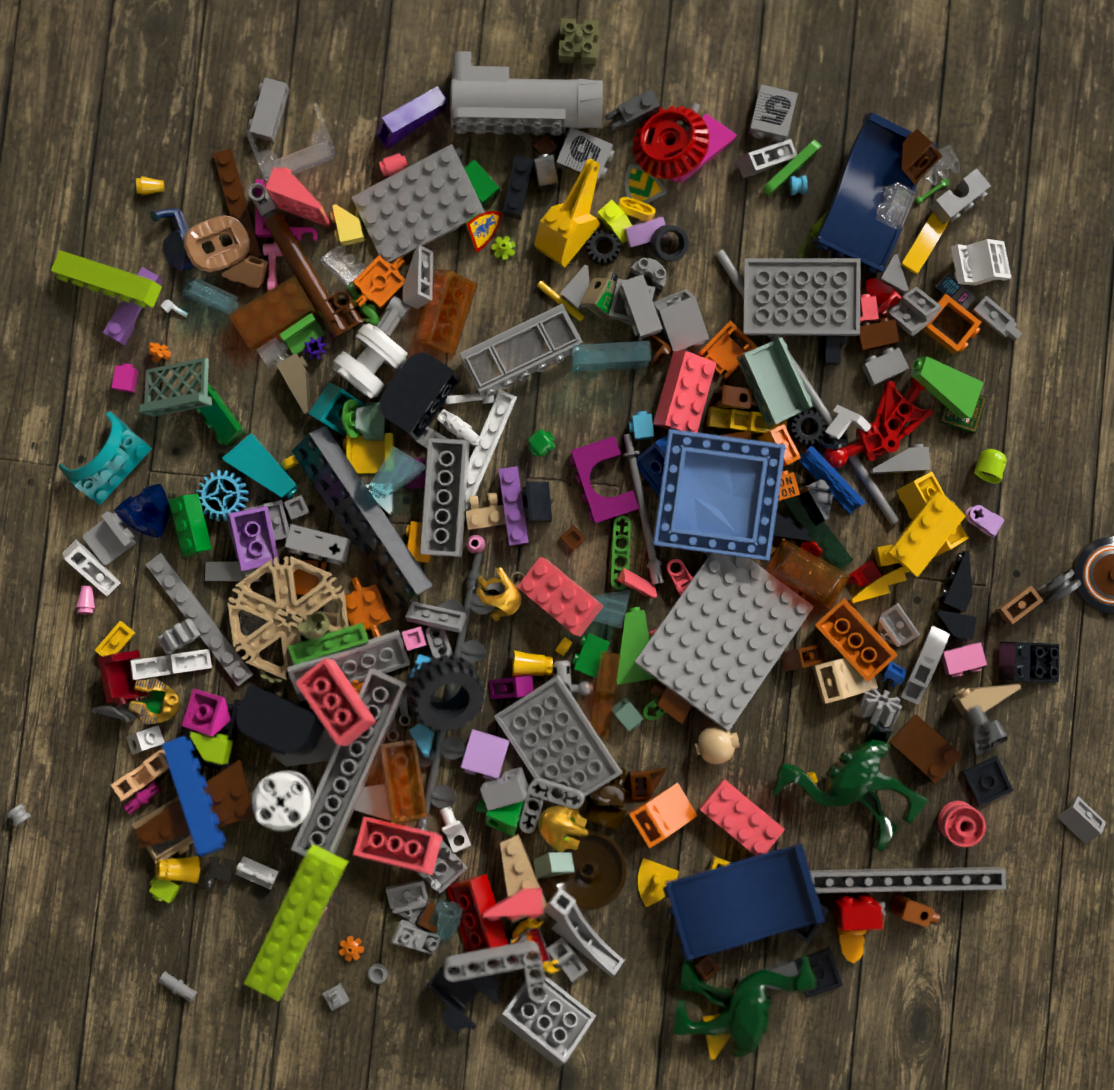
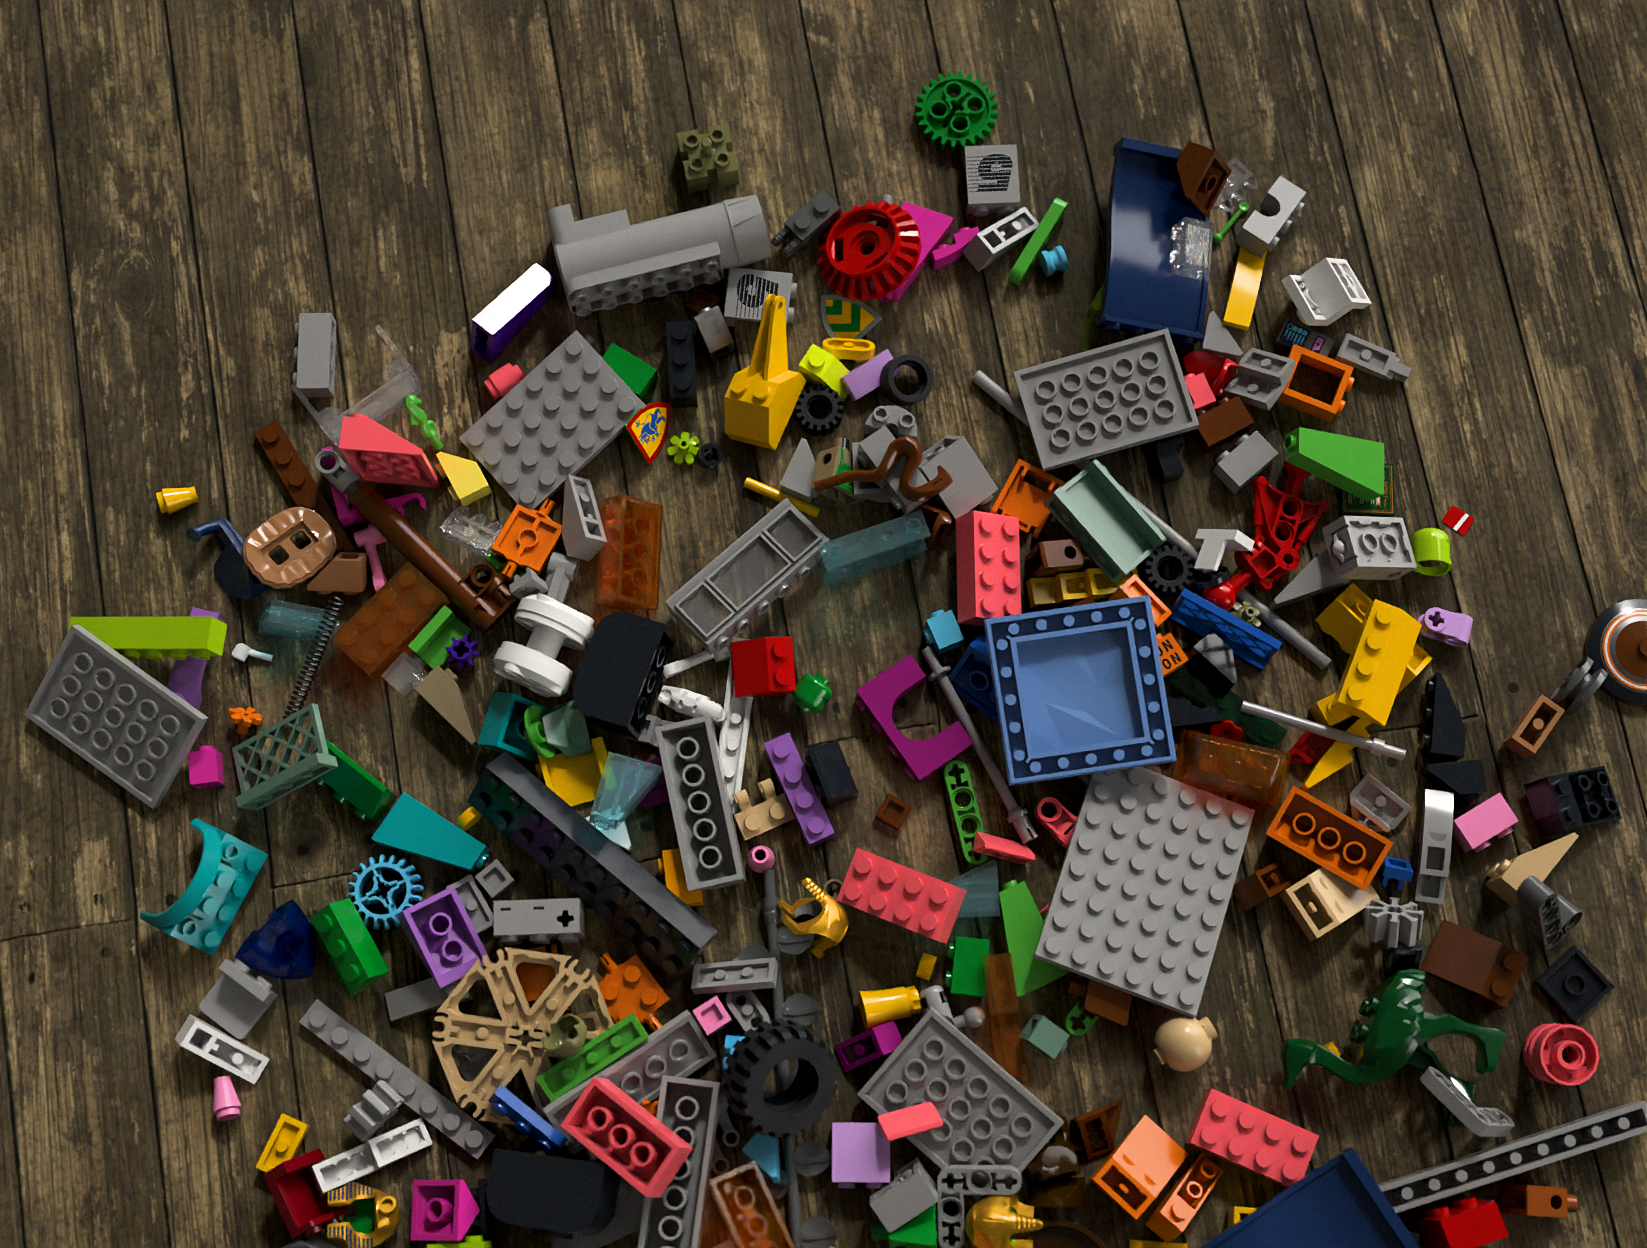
camera: 15 degrees left, 10 degrees down
none -> light grey plate [25,624,208,809]
none -> black piece [282,596,344,724]
none -> bright green animal [403,395,443,451]
none -> blue plate [488,1085,568,1156]
none -> light grey tile [509,567,549,600]
none -> black bush [696,443,723,469]
none -> red slope [730,637,796,698]
none -> reddish brown animal [813,436,953,502]
none -> coral slope [877,1101,943,1141]
none -> green gear [915,71,998,152]
none -> dark pink slope [930,227,979,270]
none -> orange slope [1145,1152,1224,1244]
none -> olive plant [1230,601,1261,629]
none -> light grey bar [1240,701,1406,761]
none -> light grey piece [1322,516,1417,580]
none -> light grey beam [1420,1067,1515,1137]
none -> red sticker [1442,505,1474,535]

